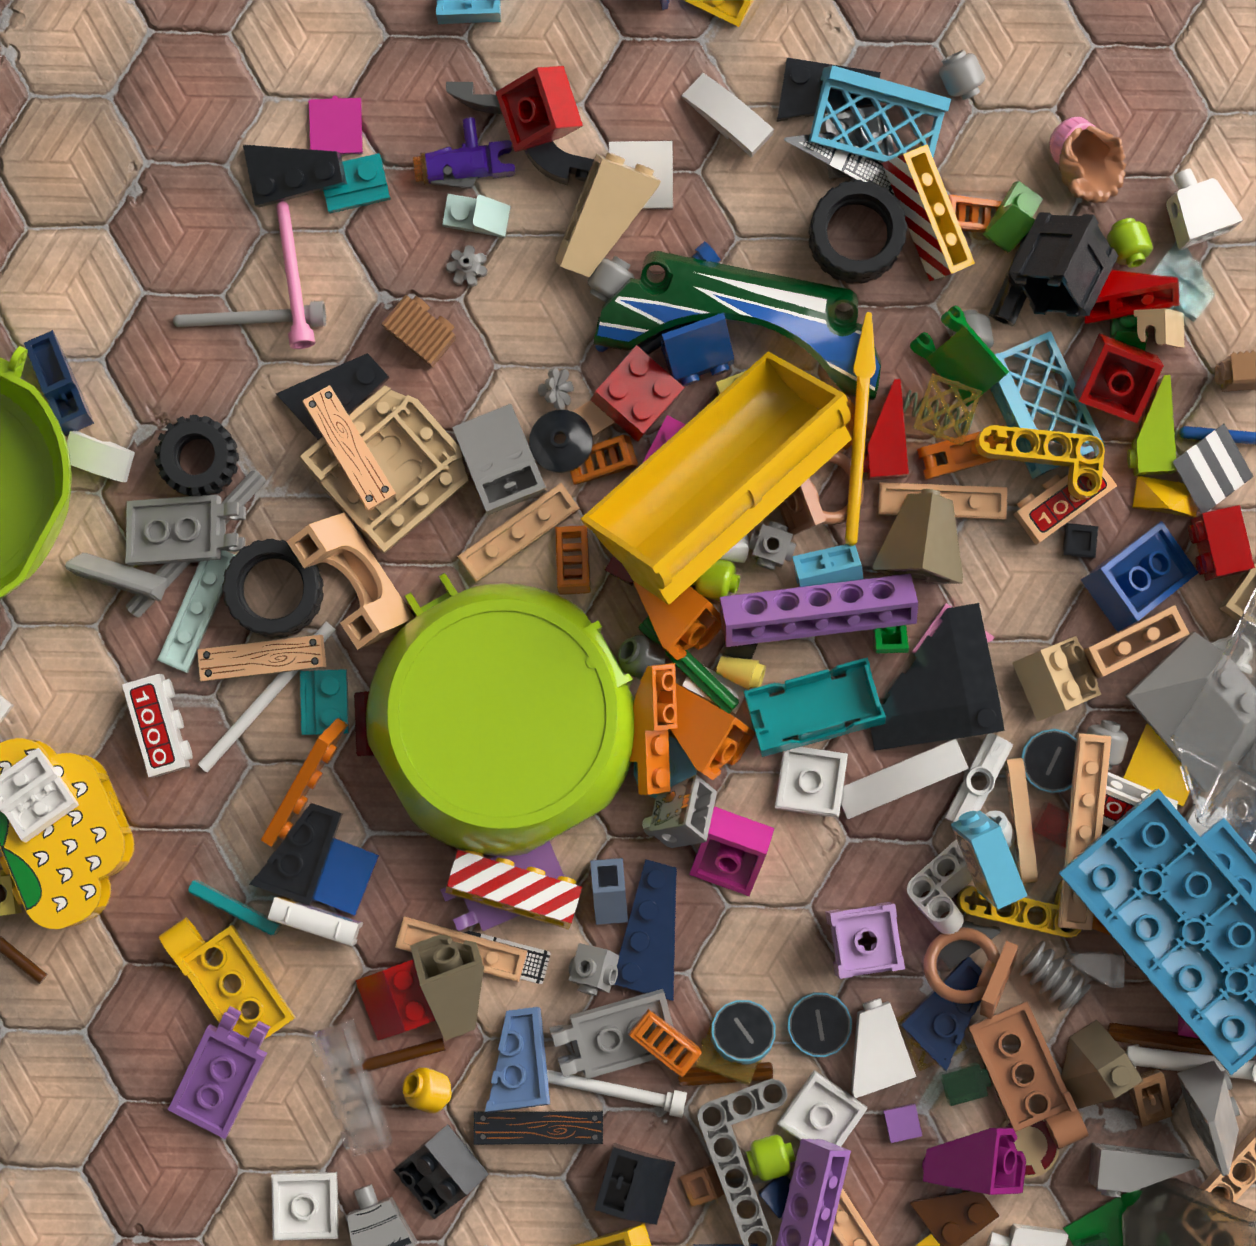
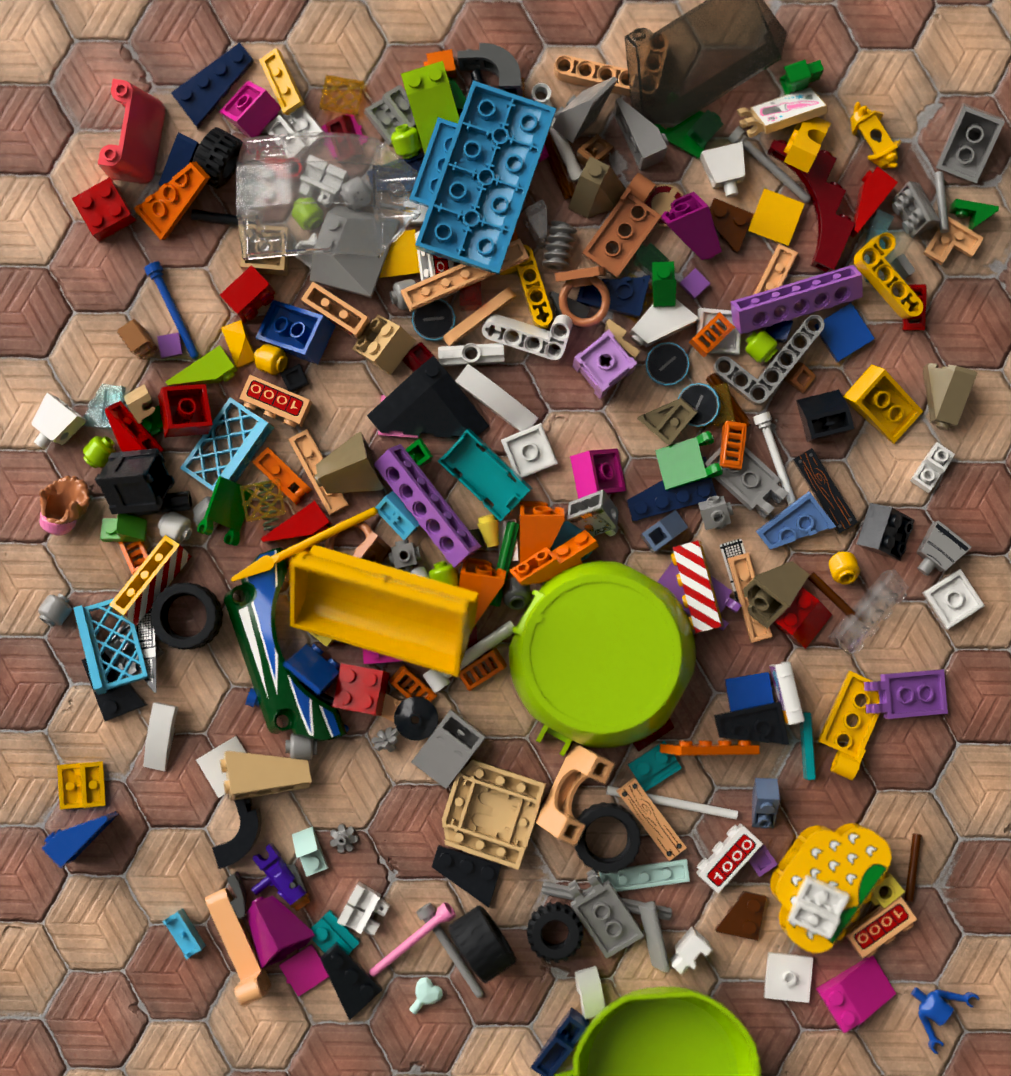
camera: 120 degrees left, 0 degrees up
light nougat tile [302,385,396,511] -> none
medium nougat brick [382,295,456,368] -> none
light nougat tile [457,483,580,583] -> none
red slope [496,66,583,152] -> none
medium azure brick [951,810,1027,910] -> none
yellow beam [975,425,1105,500] -> none
sticker [1173,424,1253,513] -> none
none -> medium lavender tile [157,332,184,359]
none -> white head [158,511,192,543]
none -> light nougat beam [205,888,271,1007]
none -> magenta slope [246,896,315,969]
none -> yellow head [254,344,288,375]
none -> white hips [337,882,390,935]
none -> dark red slope [402,342,436,372]
none -> light aqua rock [409,977,443,1015]
none -> white piece [422,620,514,693]
none -> black tyre [448,905,516,983]
none -> tan slope [604,319,640,361]
none -> dark tan wing [637,398,698,446]
none -> green slope [651,261,677,307]
none -> flag [655,431,723,491]
none -> white hips [670,926,712,975]
none -> orange slope [689,312,735,357]
none -> reddish brown wing [715,891,766,941]
none -> medium lavender tile [748,845,778,877]
none -> sand blue slope [752,778,780,828]

